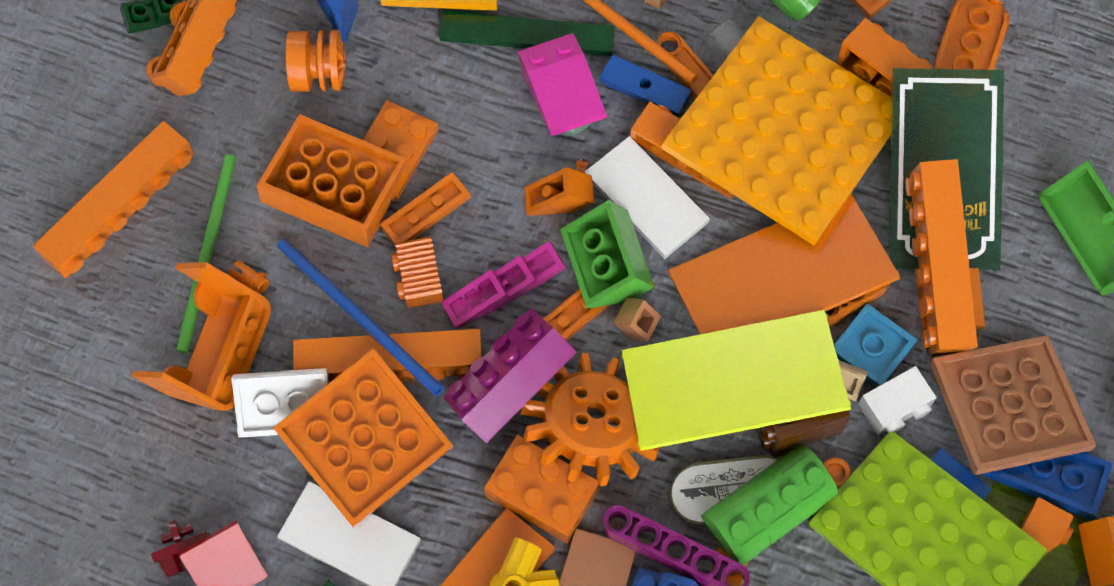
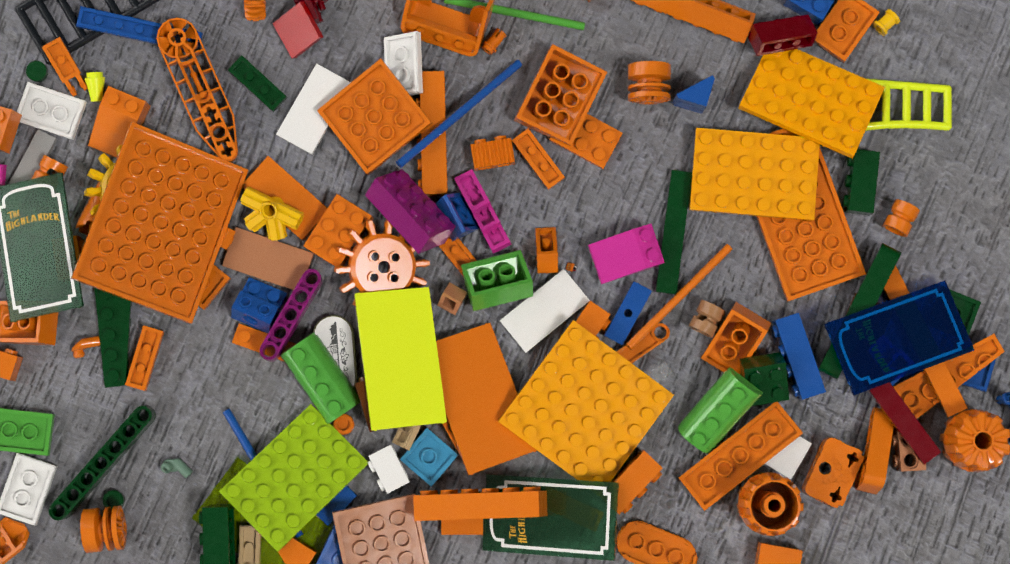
camera: 90 degrees right, 15 degrees up
none -> blue slope [435,193,480,242]

